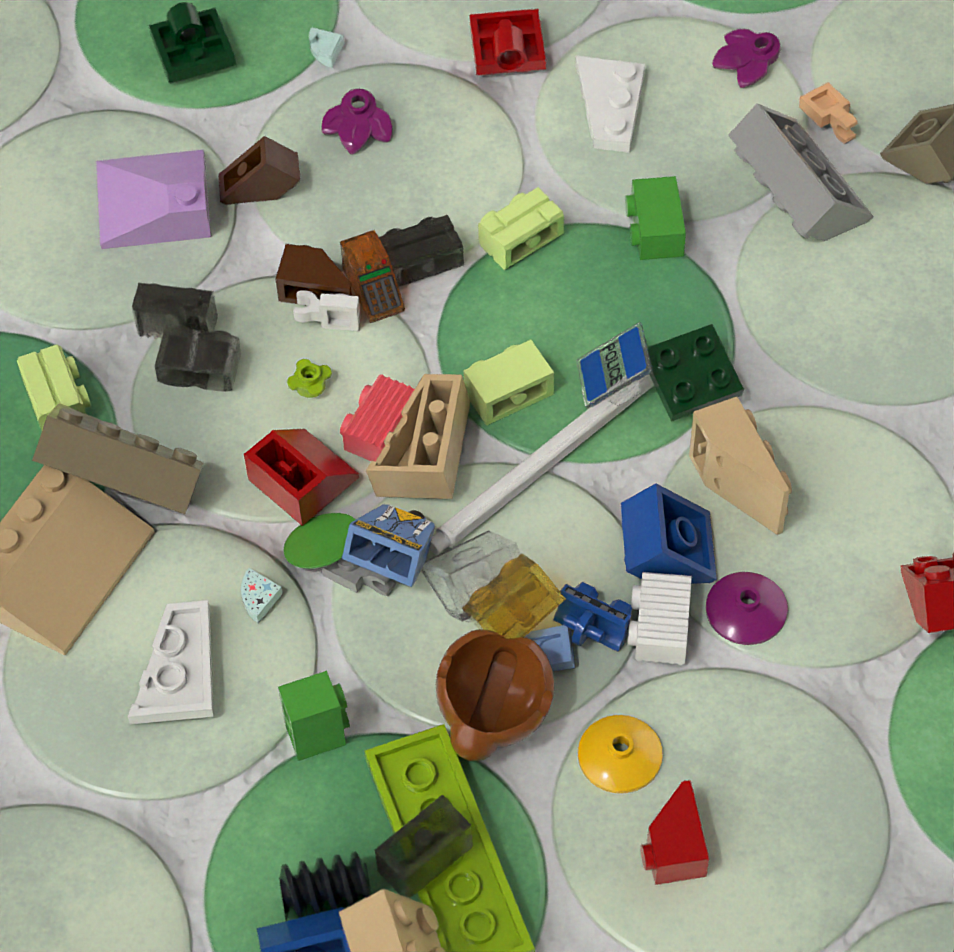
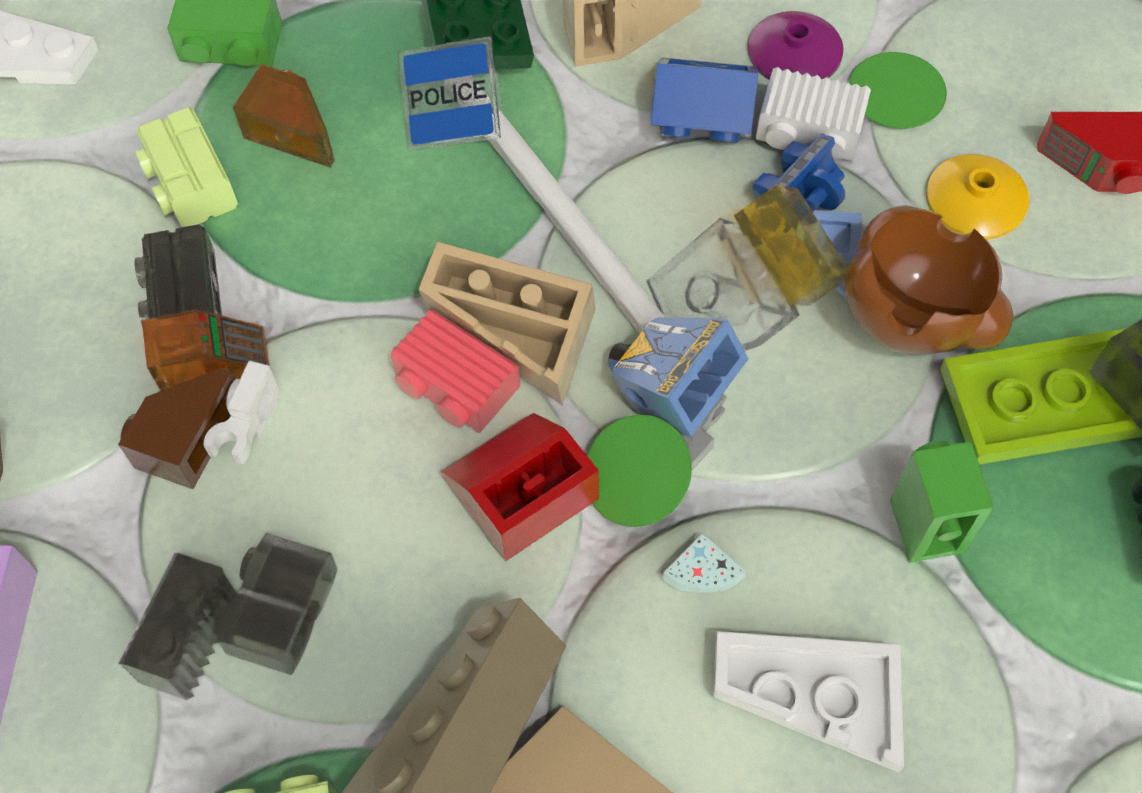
camera: 80 degrees left, 5 degrees up
lime plate [287,359,332,398] -> none
yellowish green brick [463,340,554,426] -> none
none -> clear orange slope [233,64,335,168]
none -> bright green piece [849,52,947,129]

